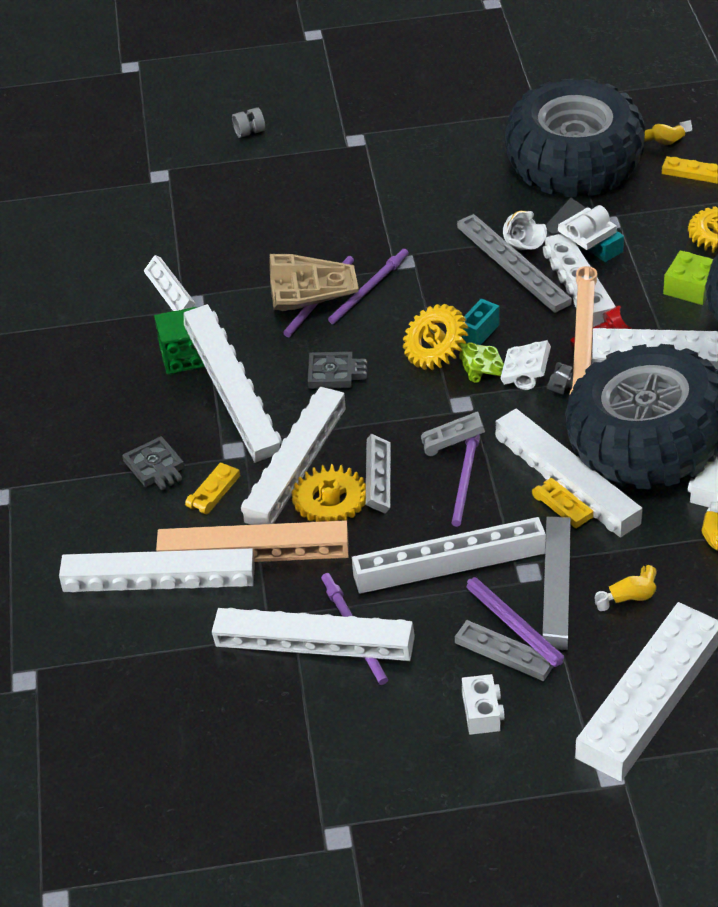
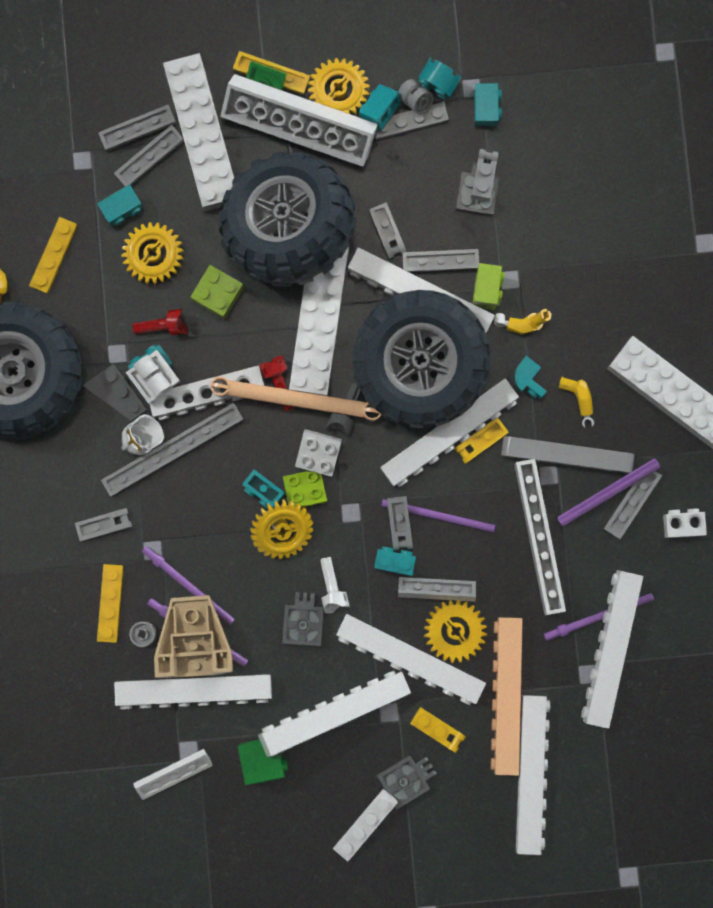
camera: 90 degrees left, 40 degrees up
none -> light grey plate [75,508,132,542]
none -> yellow plate [97,564,124,643]
none -> white brick [114,674,272,709]
none -> light grey wheel [129,622,158,647]
none -> red piece [132,308,188,336]
none -> white piece [320,557,350,614]
none -> white plate [333,789,398,861]
none -> teal brick [374,546,416,576]
none -> teal brick [513,356,547,399]

